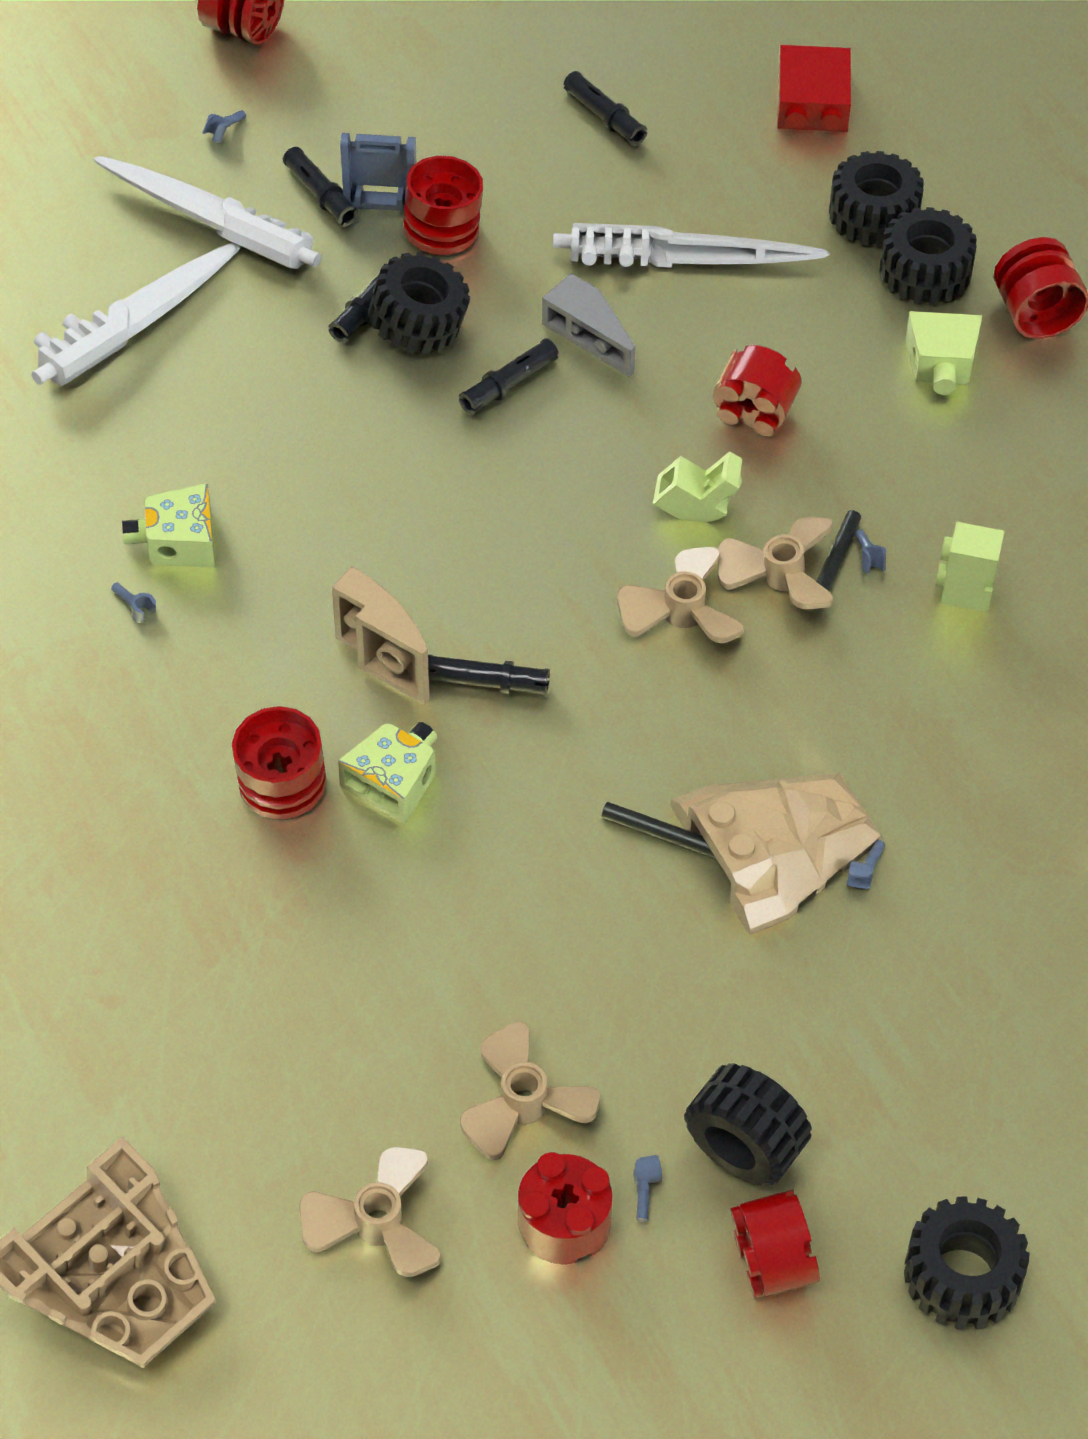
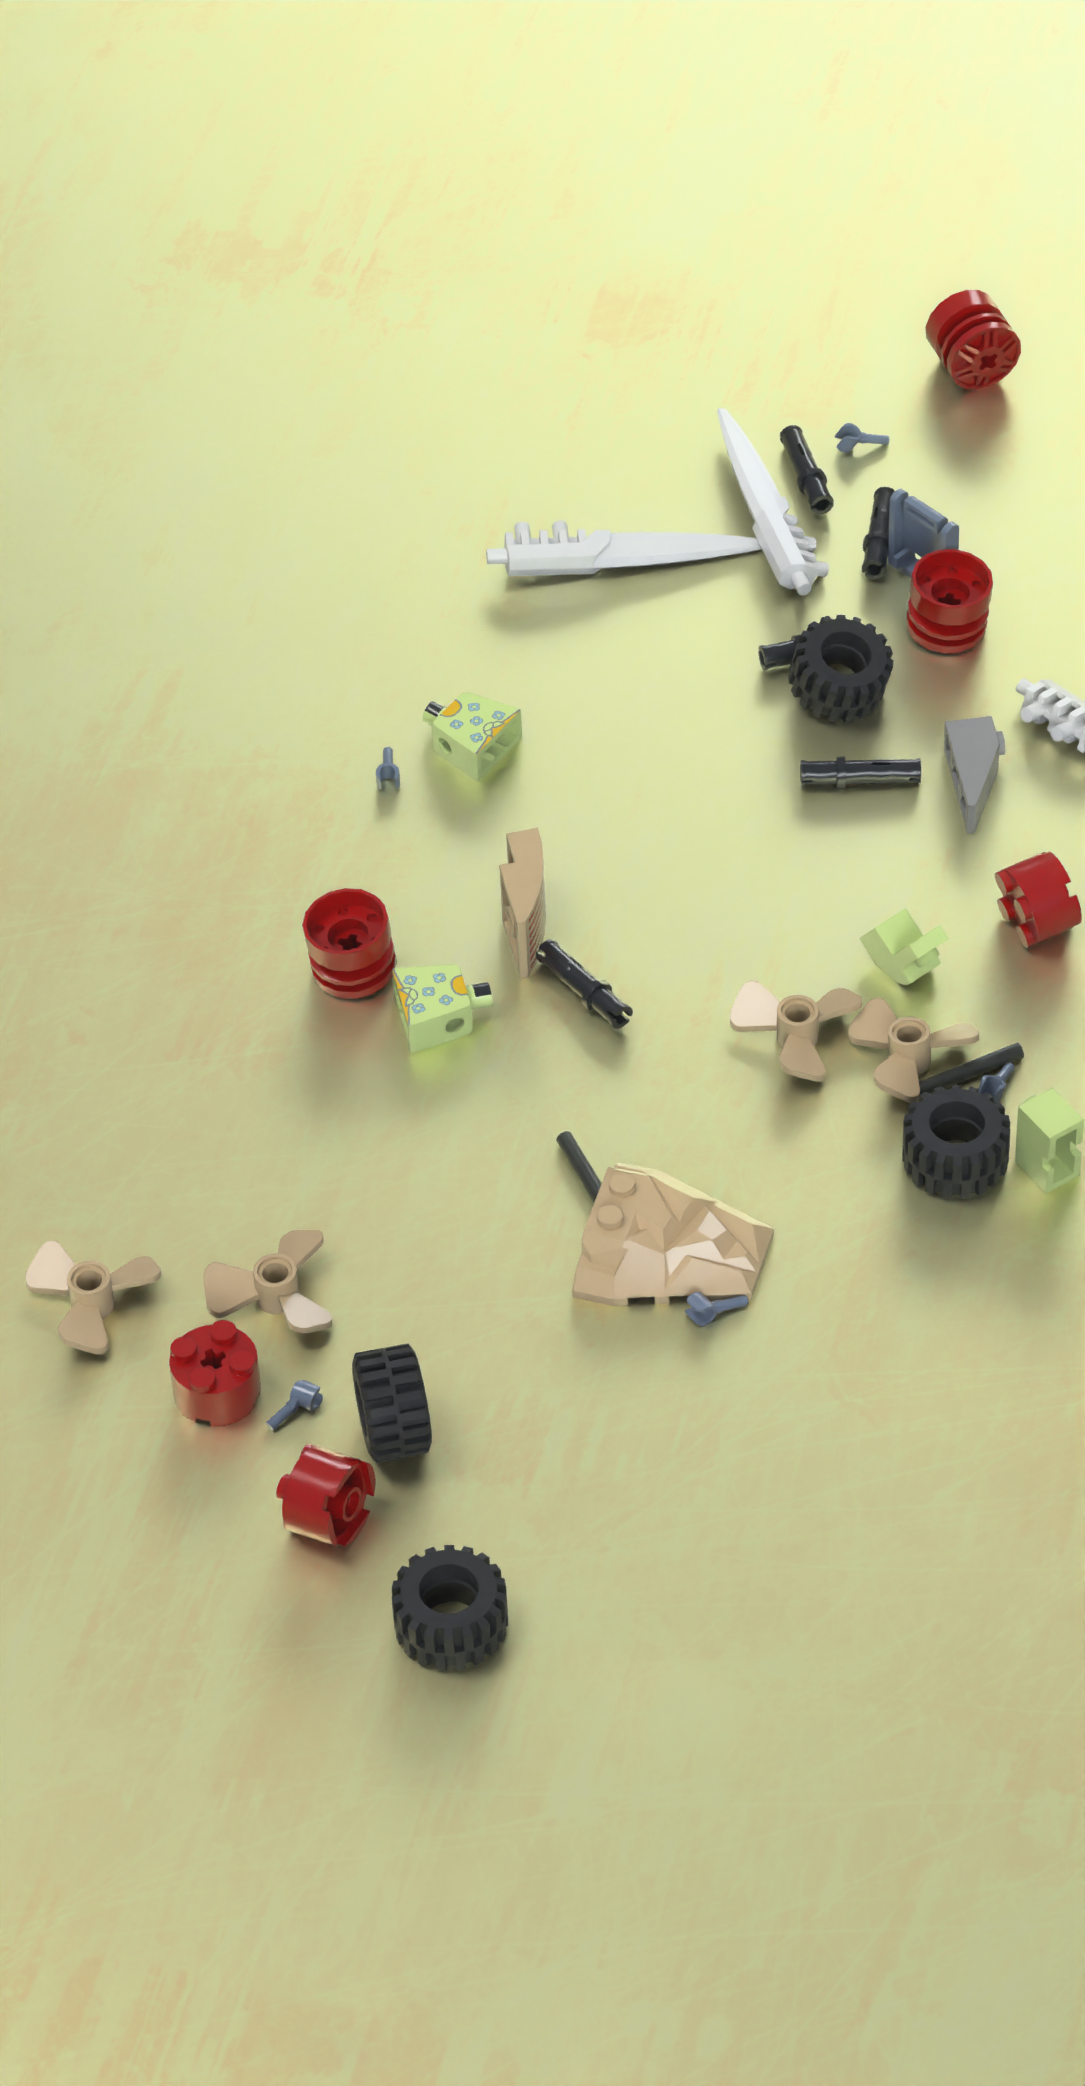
camera: 45 degrees right, 5 degrees down
none -> black pin [780,425,834,515]
none -> black tyre [902,1085,1011,1199]

